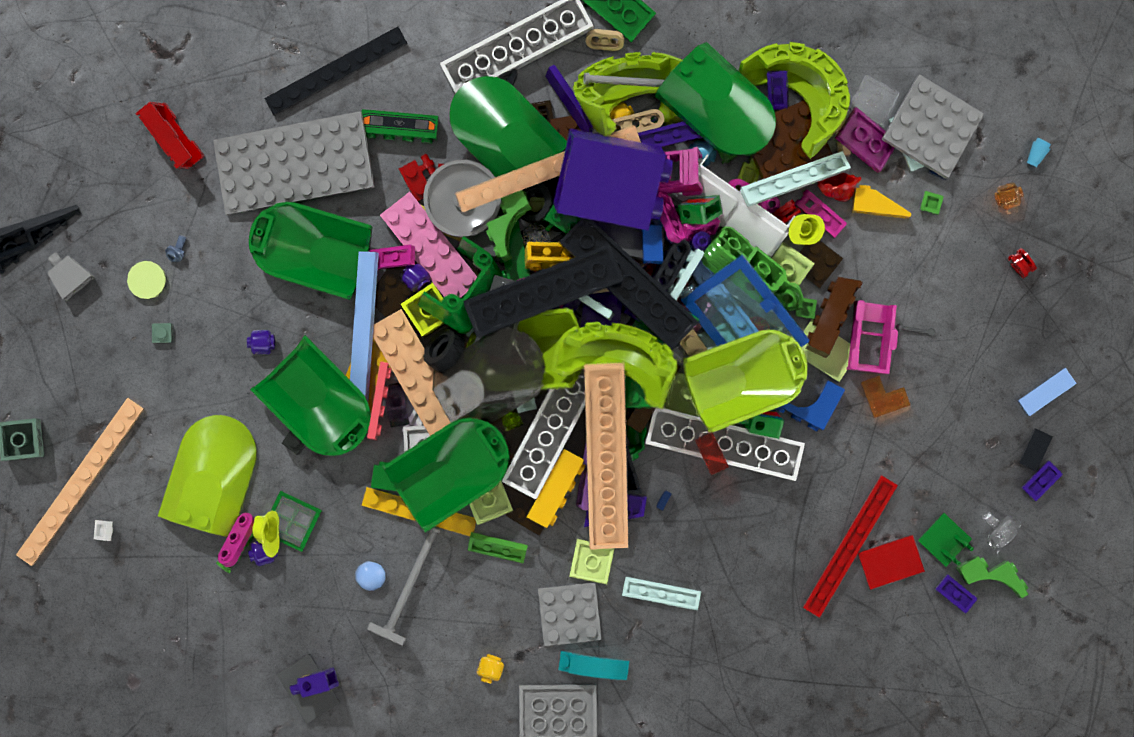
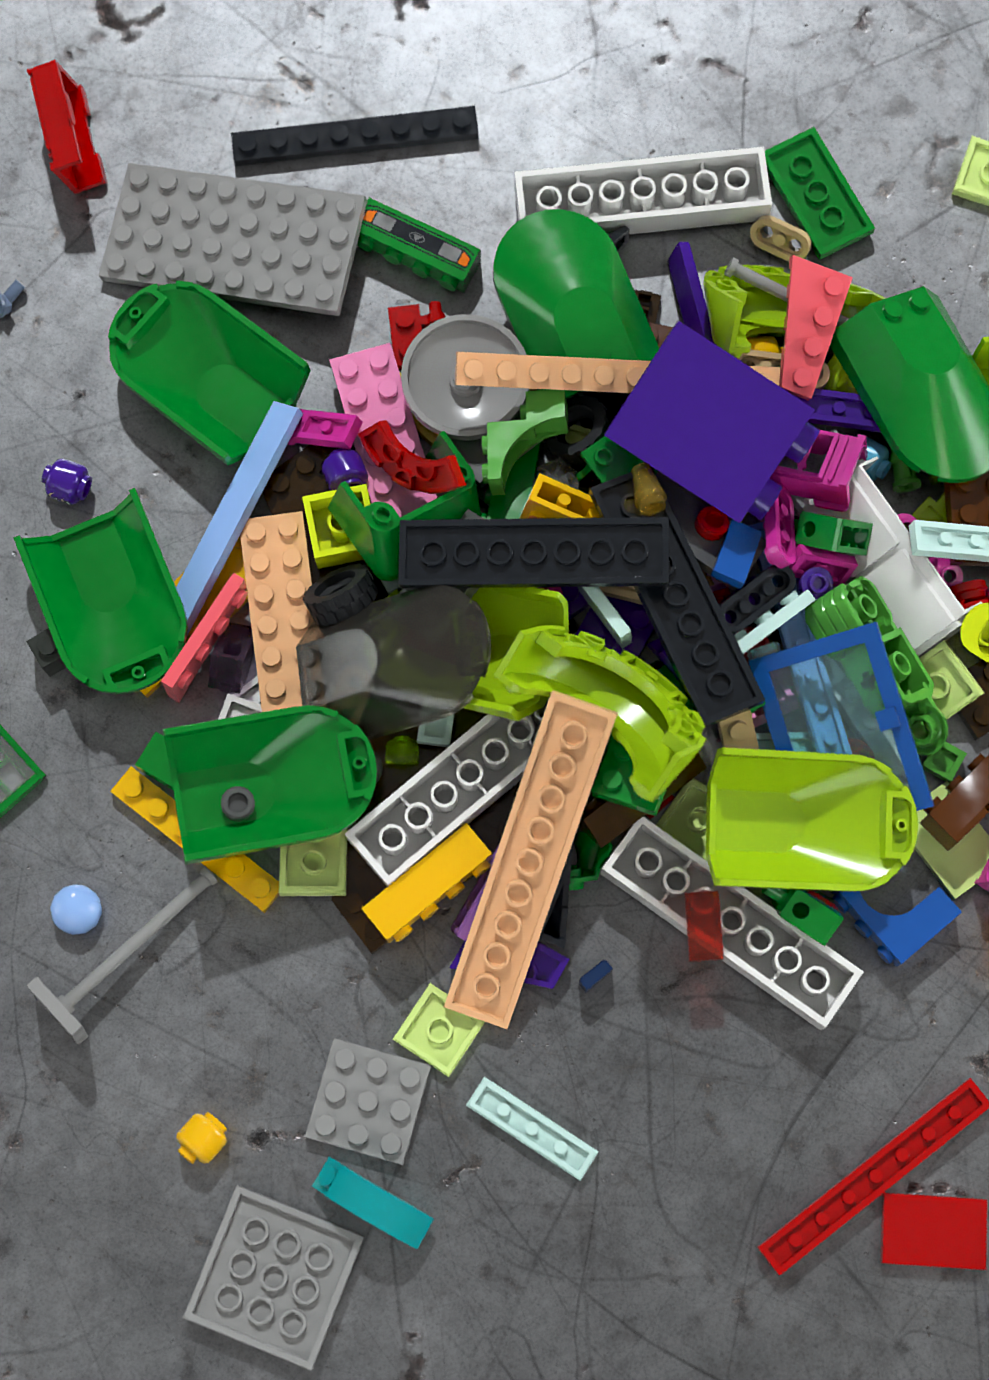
camera: 25 degrees right, 10 degrees down
bright green plate [468,532,528,563] -> none
none -> dark grey tile [221,786,255,821]
none -> red tile [358,420,466,494]
none -> clear yellow cone [631,463,667,515]
none -> red tile [694,506,730,541]
none -> coral wing [779,255,853,400]

